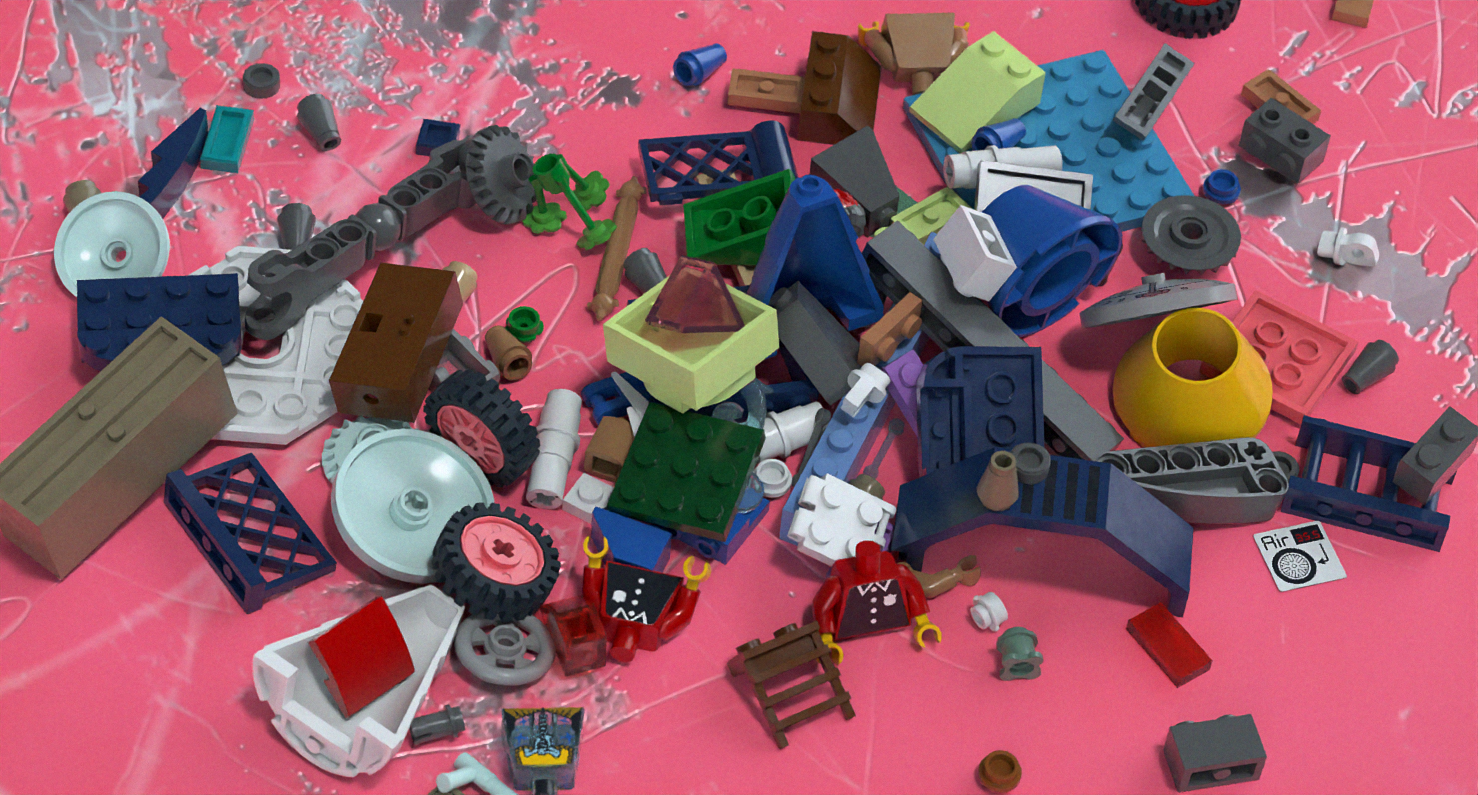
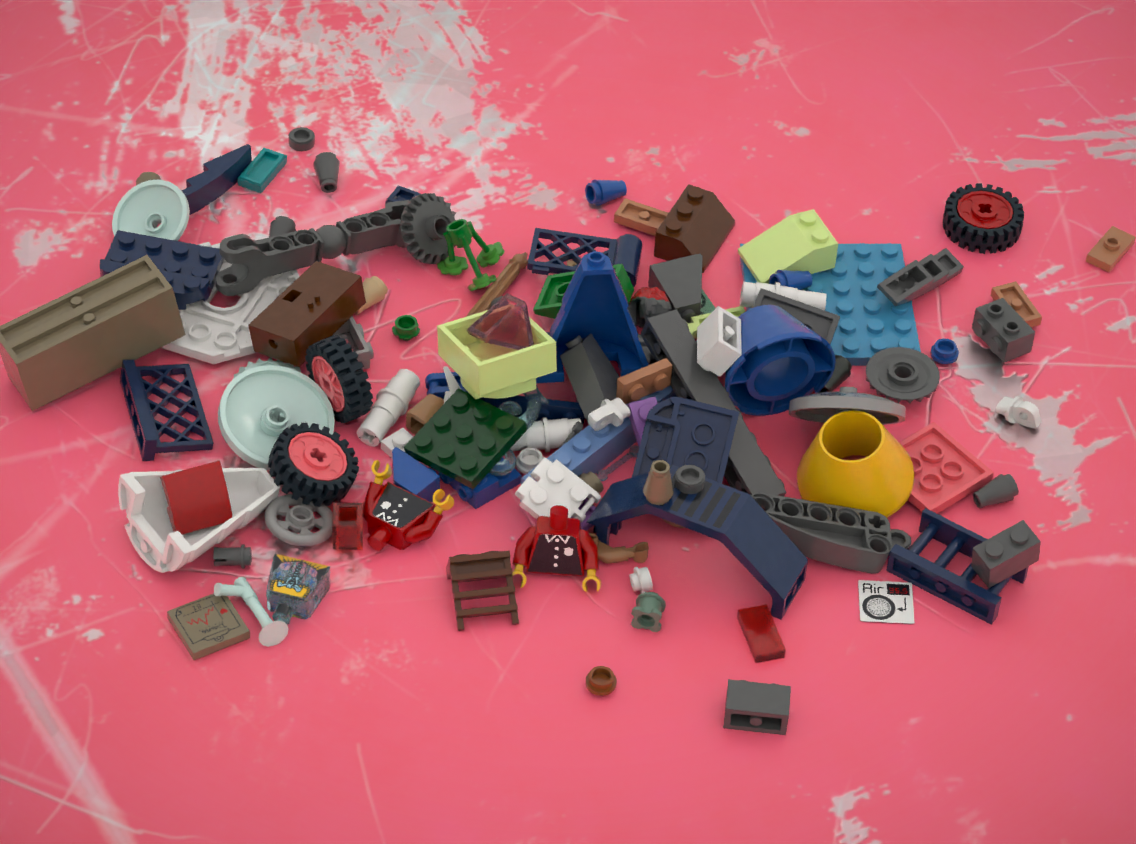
camera: 20 degrees right, 5 degrees down
medium nougat cone [485,325,532,381] -> none
medium nougat torso [858,12,970,95] -> none

